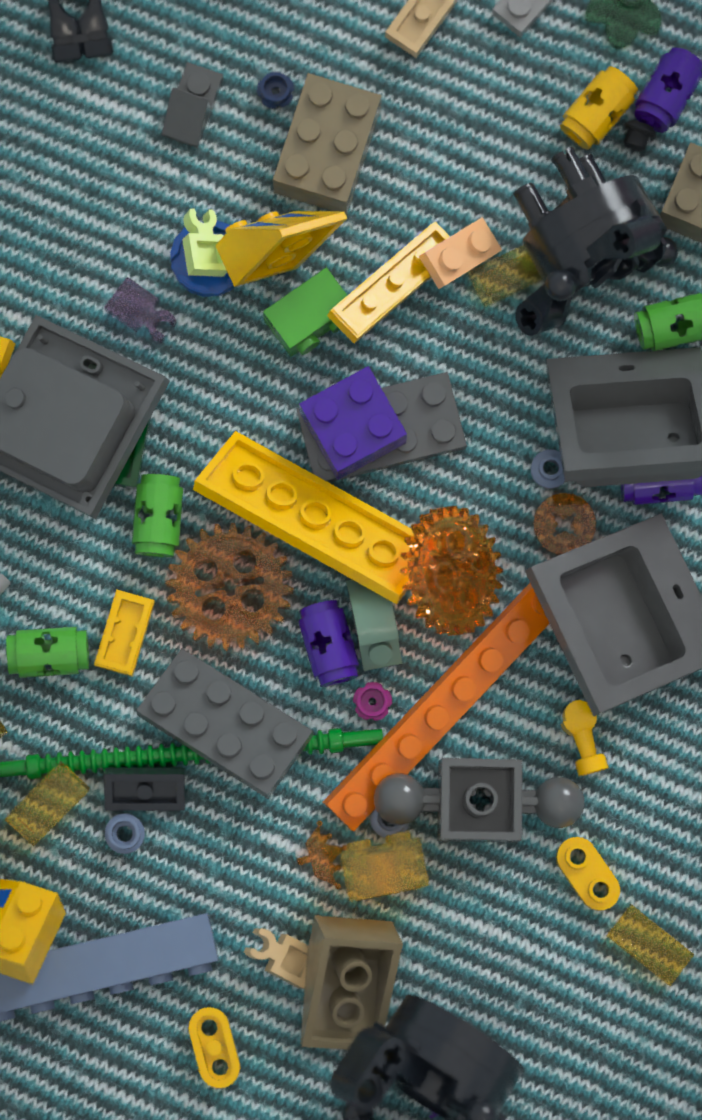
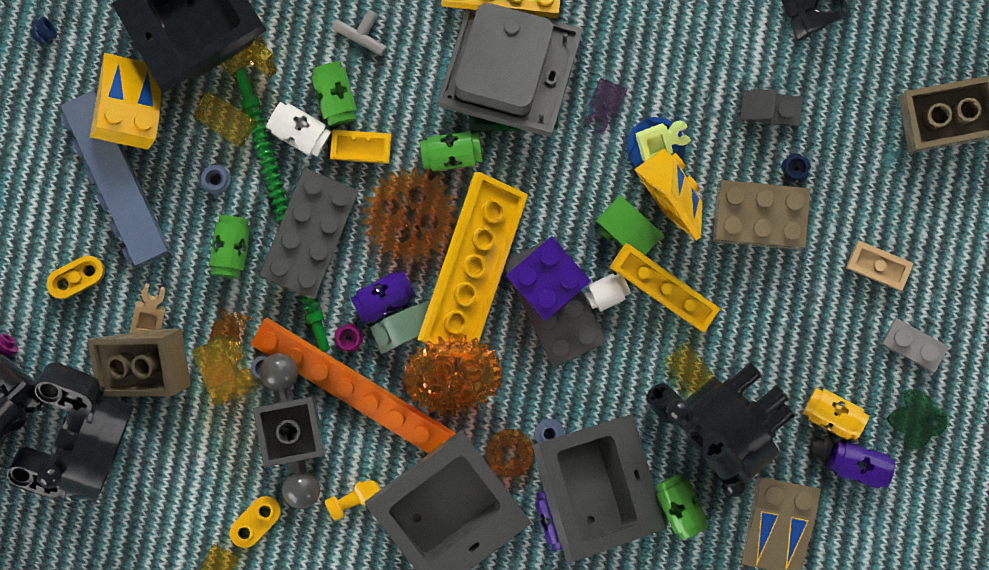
camera: 80 degrees right, 5 degrees up
black plate [104,768,186,811] -> none
light nougat plate [419,217,502,289] -> none
none -> bright green piece [209,215,251,279]
none -> white piece [266,102,332,157]
none -> white brick [585,273,631,312]

